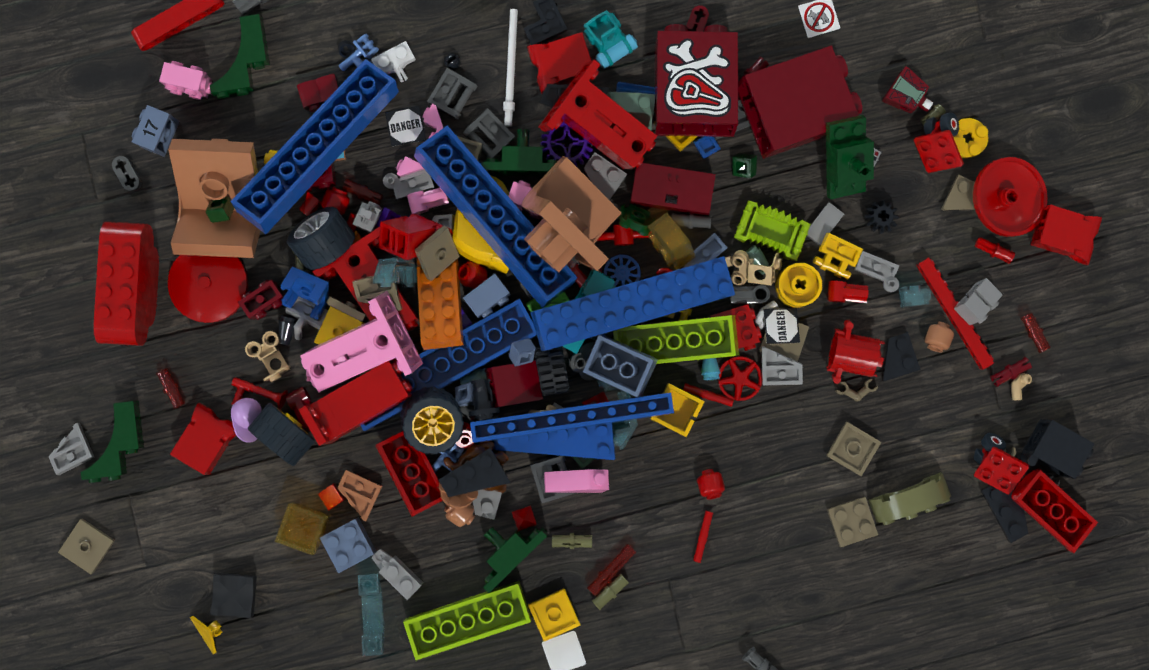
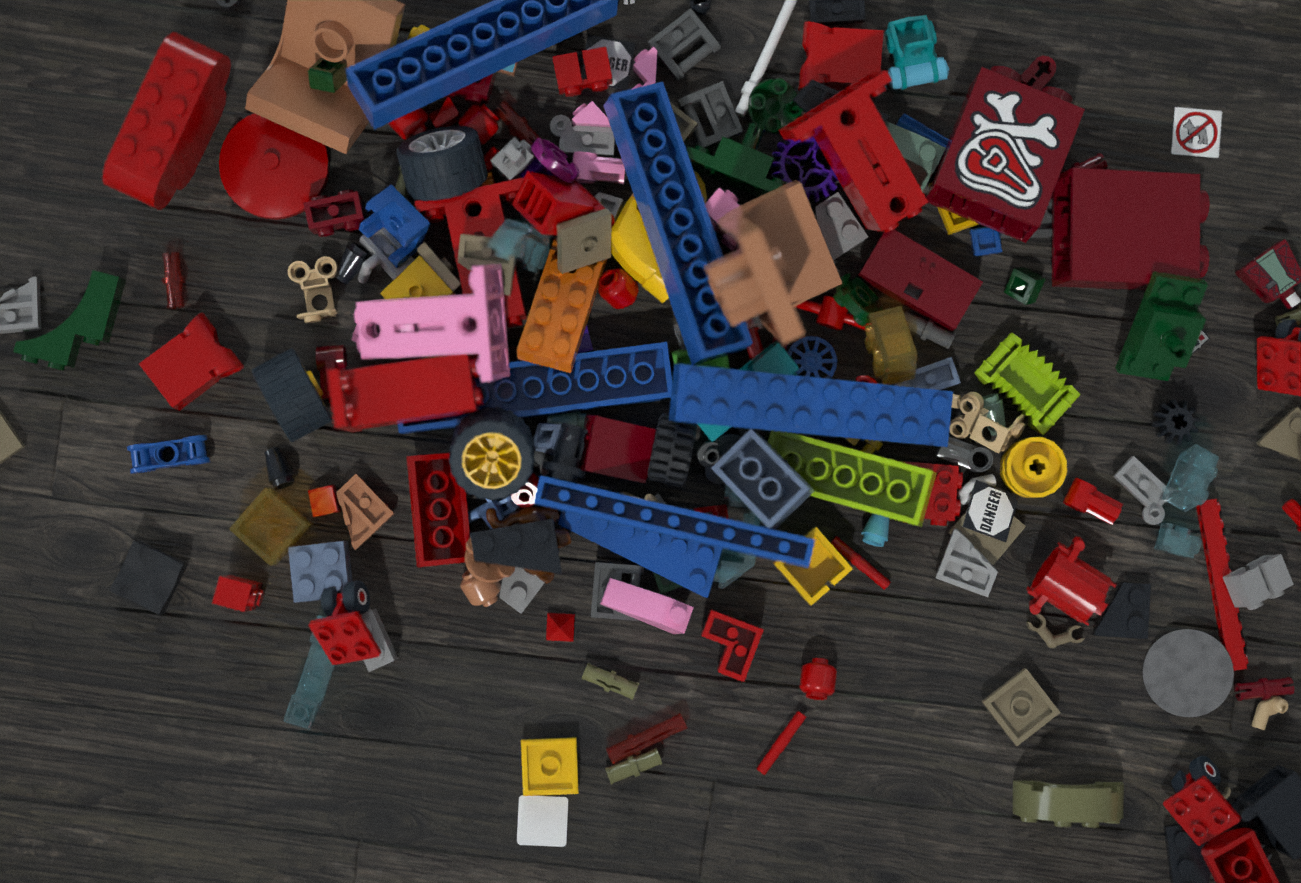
camera: 20 degrees right, 0 degrees up
yellow piece [190,616,222,654] -> none
red piece [231,377,288,409] -> none
lavender cap [231,398,262,442] -> none
lime brick [403,581,532,660] -> none
sand blue brick [463,274,511,319] -> none
dark green brick [483,526,548,593] -> none
sand blue slope [509,339,536,366] -> none
red wheel [718,357,762,401] -> none
light grey tile [807,202,844,246] -> none
yellow plate [813,233,863,280] -> none
dark tan plate [827,497,878,547] -> none
nougat head [925,322,954,353] -> none
none -> blue piece [127,435,210,474]
none -> red piece [212,575,264,612]
none -> black cone [264,447,296,490]
none -> red plate [309,581,381,665]
none -> red head [388,108,428,140]
none -> magenta tile [531,138,579,183]
none -> red piece [552,46,613,97]
none -> red brick [701,609,763,682]
none -> dark green dish [748,78,802,134]
none -> flat silver sticker [1143,629,1234,717]
none -> clear light blue brick [1162,444,1220,512]

